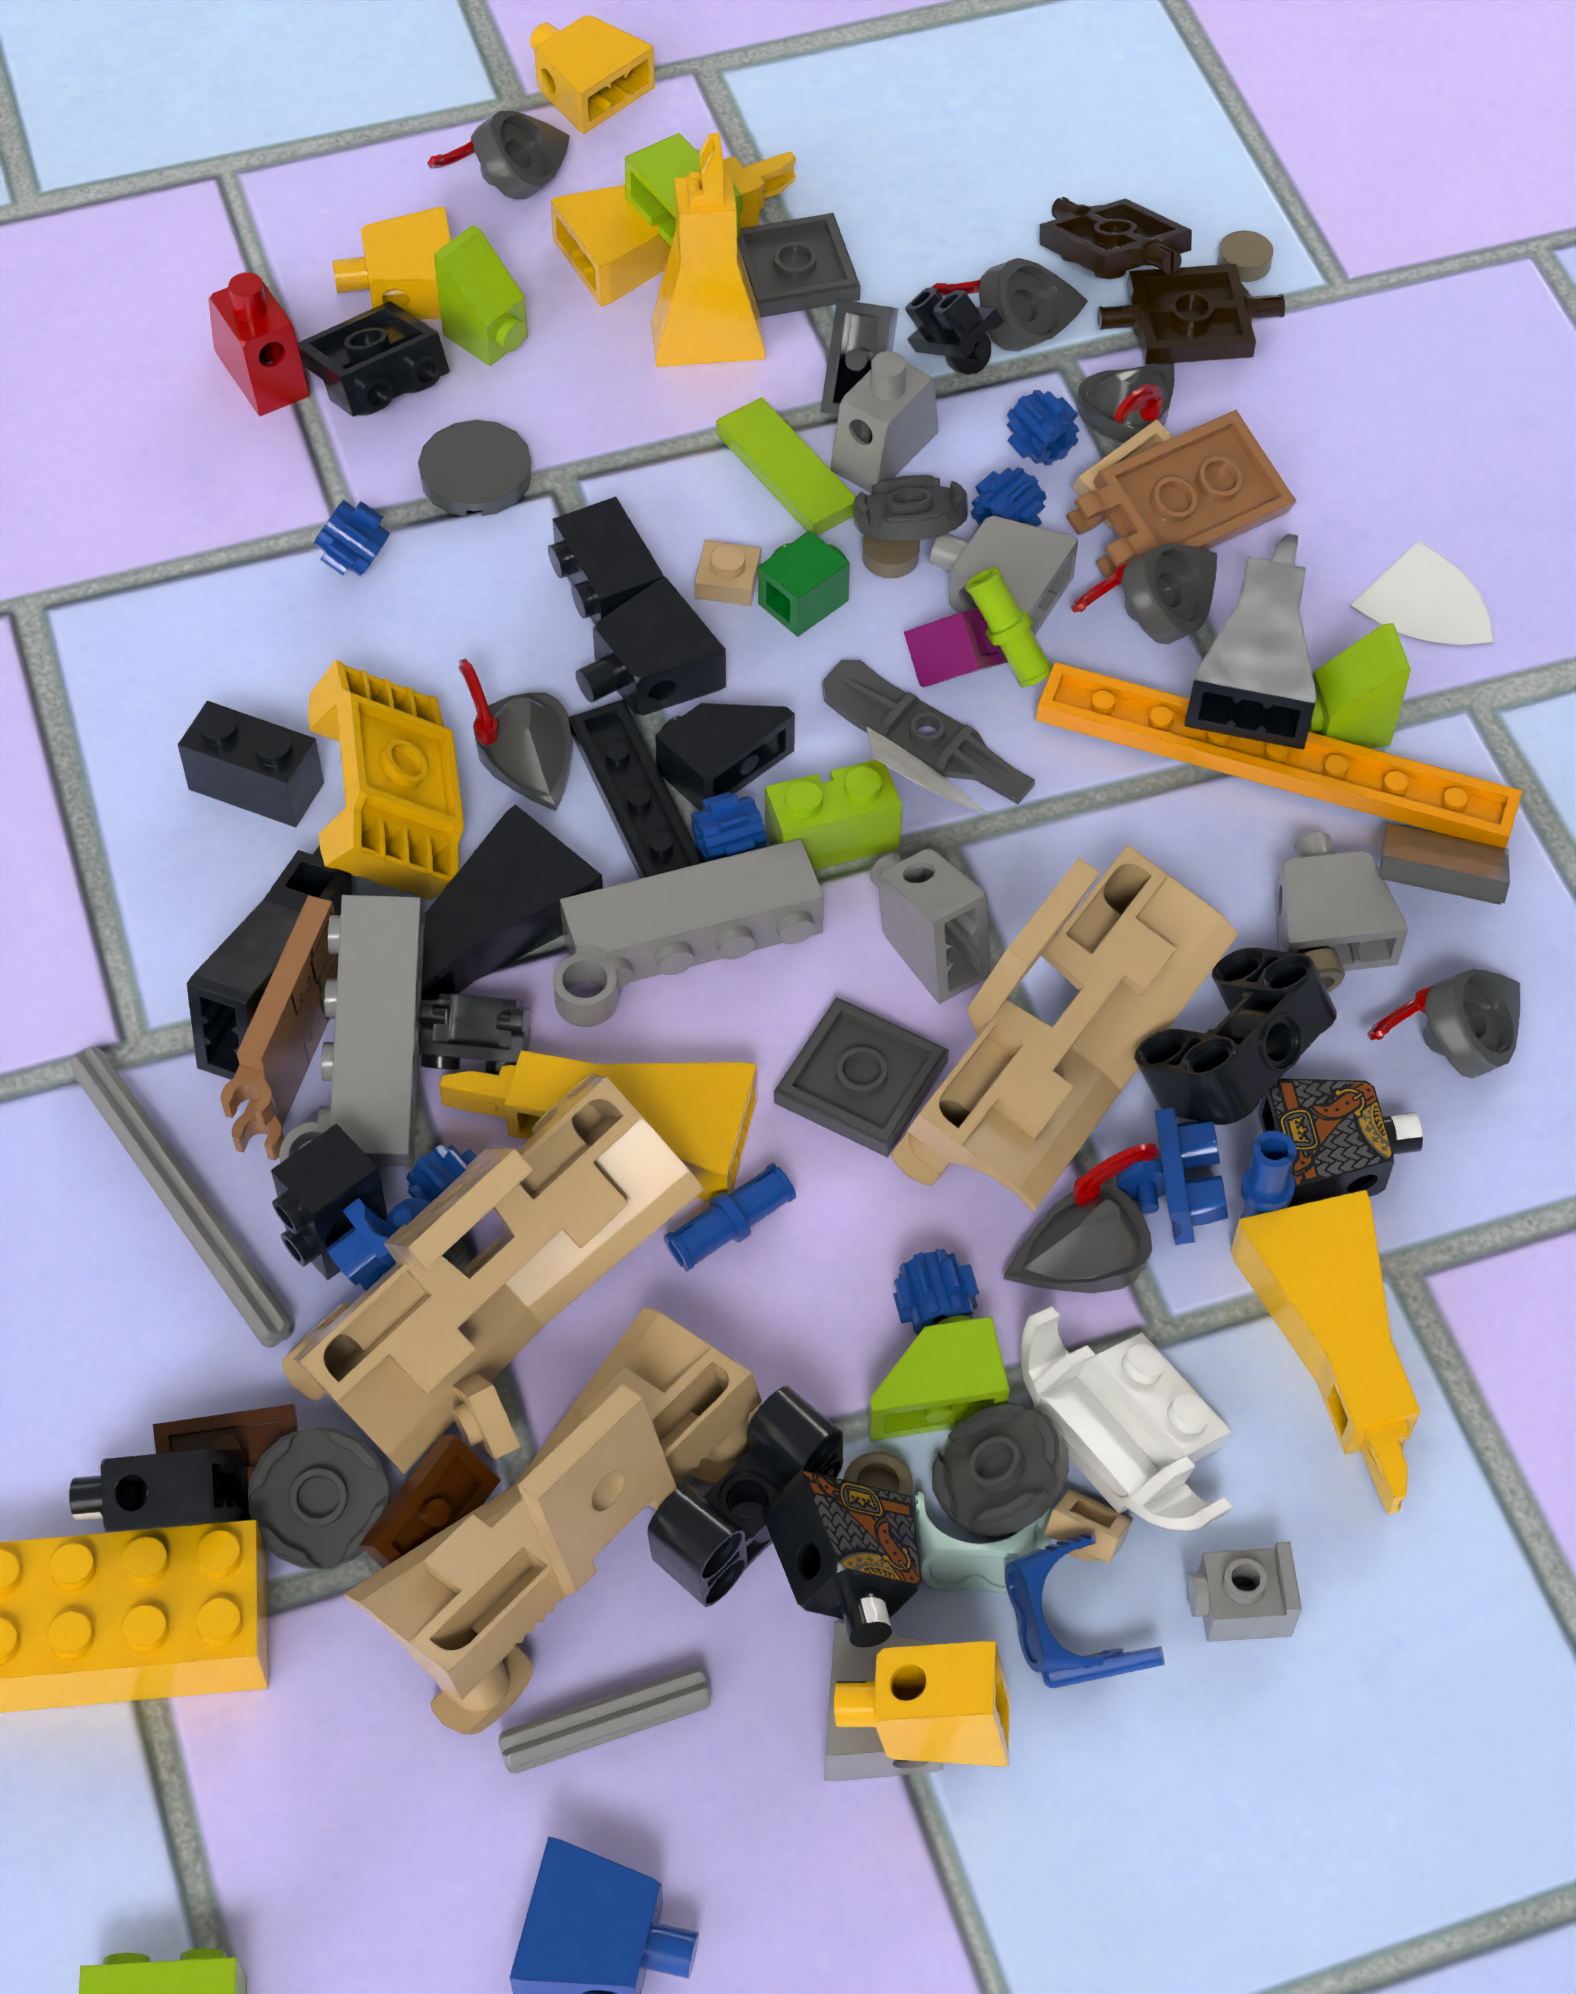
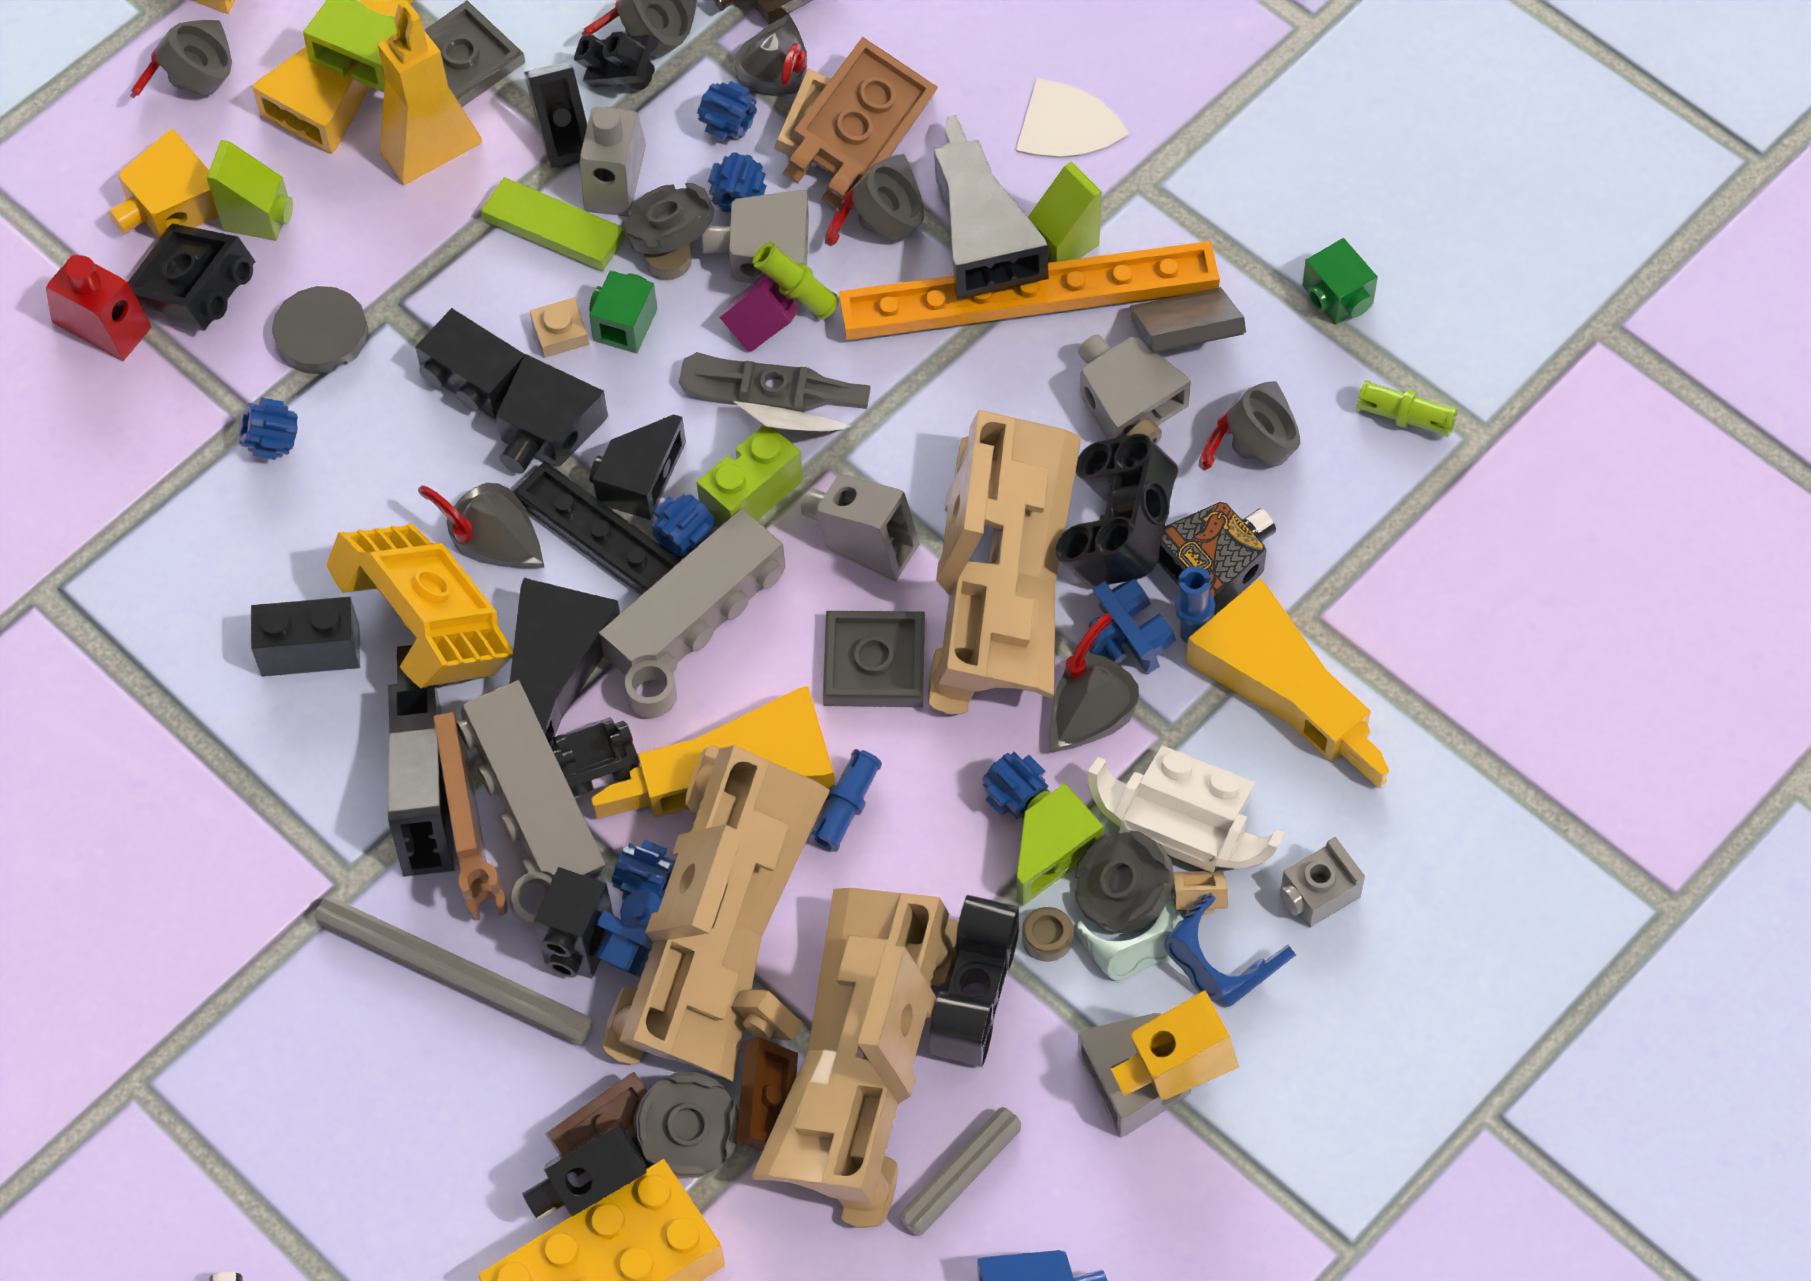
camera: 25 degrees left, 5 degrees up
torso [762,1469,922,1648] -> none

